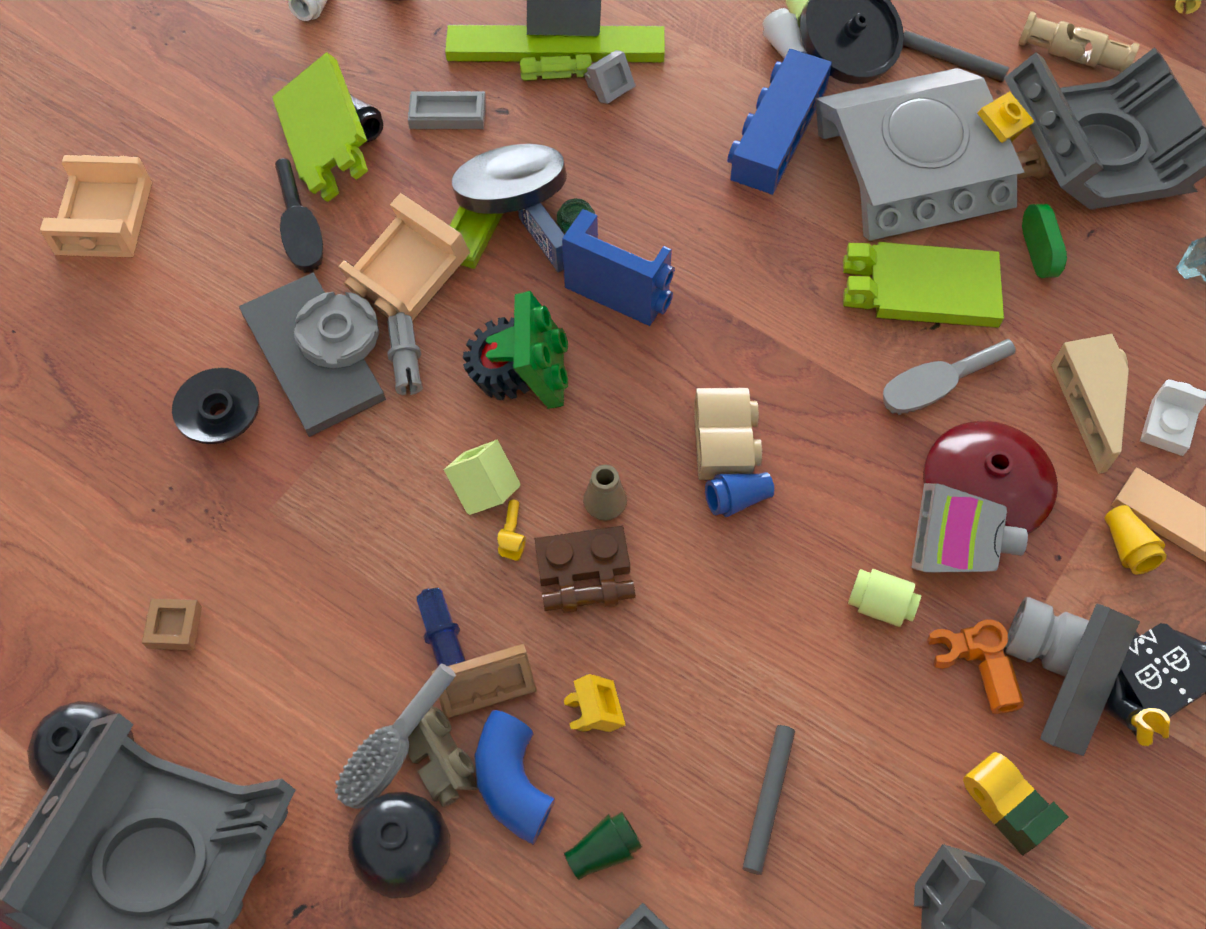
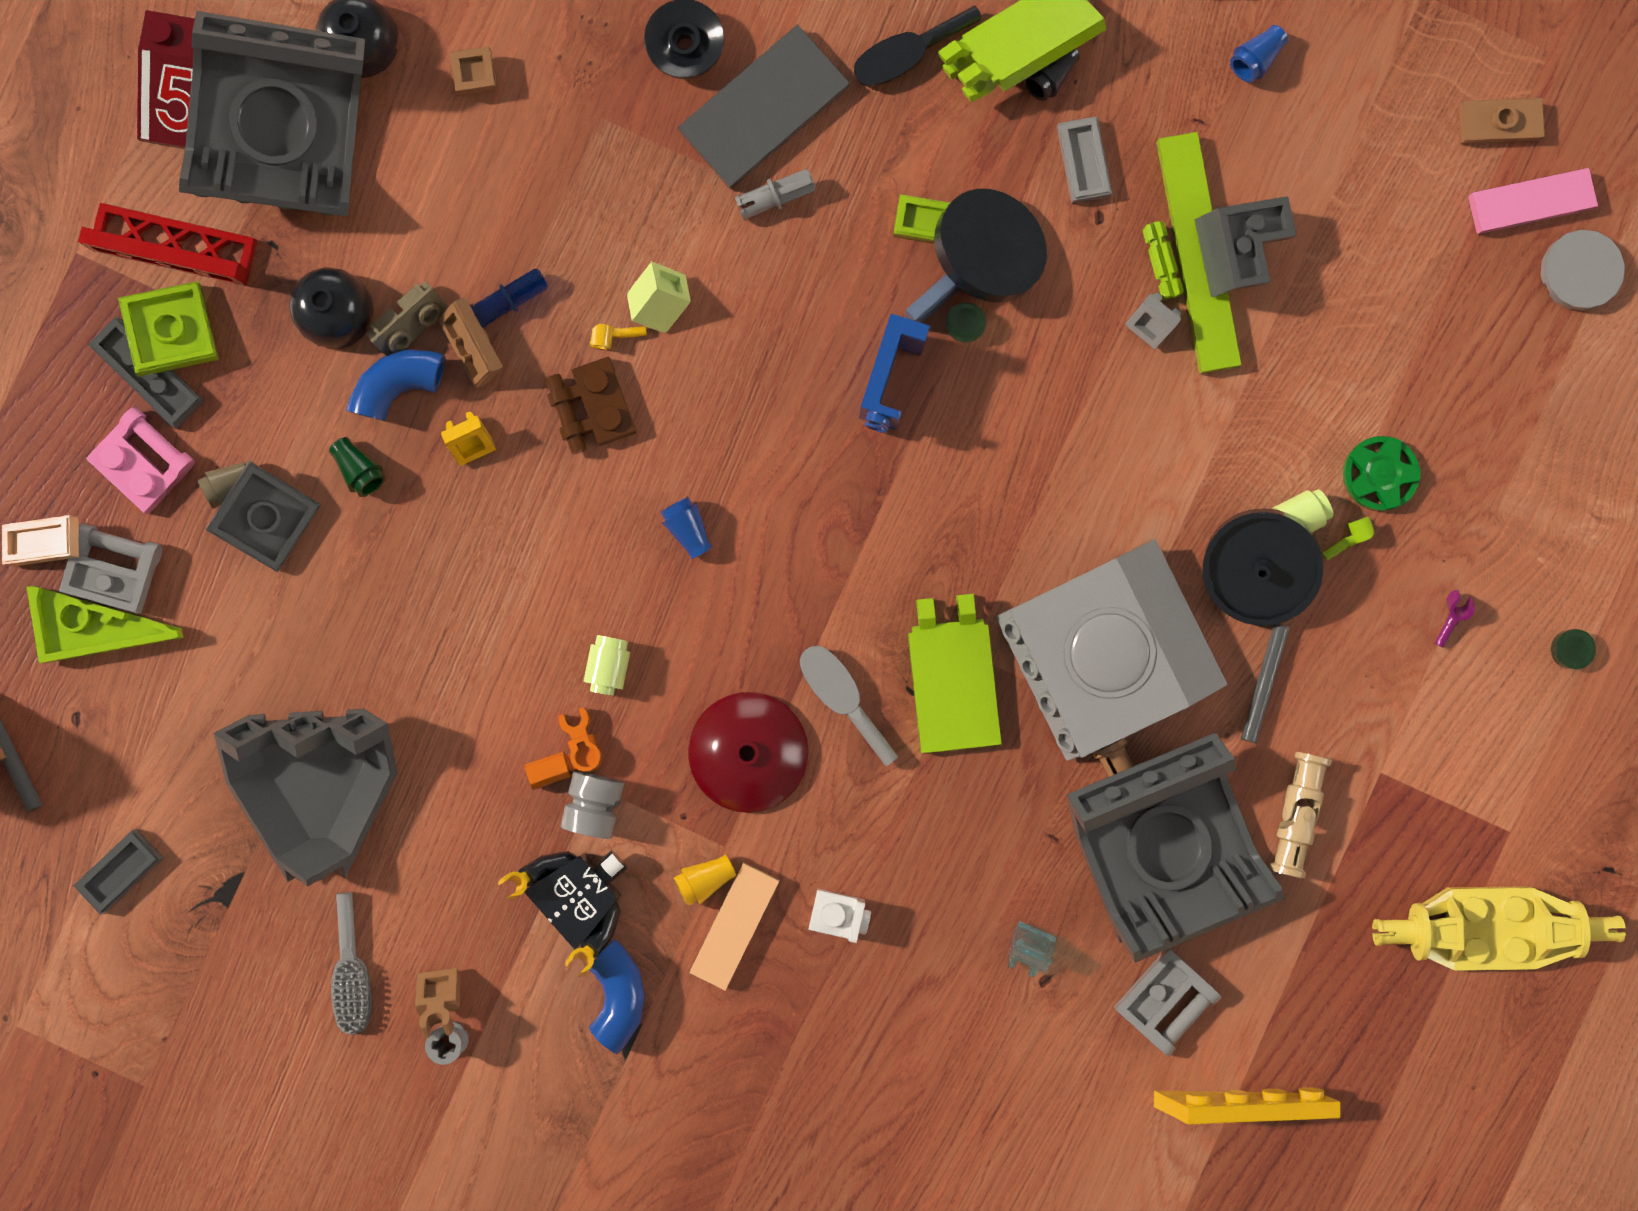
camera: 80 degrees right, 25 degrees up
light grey tile [294,292,379,369] -> none
light grey piece [335,664,456,809] -> none
light nougat panel [338,193,470,321] -> none
green plate [463,291,568,409] -> none
dark tan cone [583,465,627,521] -> none
tan brick [694,388,762,480] -> none
blue brick [727,48,832,195] -> none
dark grey bar [742,725,796,875] -> none
white cone [763,8,807,58] -> none
light grey torso [911,483,1028,572] -> none
leg [963,752,1069,856] -> none
yellow bracket [977,92,1035,143] -> none
green tile [1022,204,1067,278] -> none
dark grey tile [1040,603,1140,756] -> none
tan slope [1051,334,1129,474] -> none

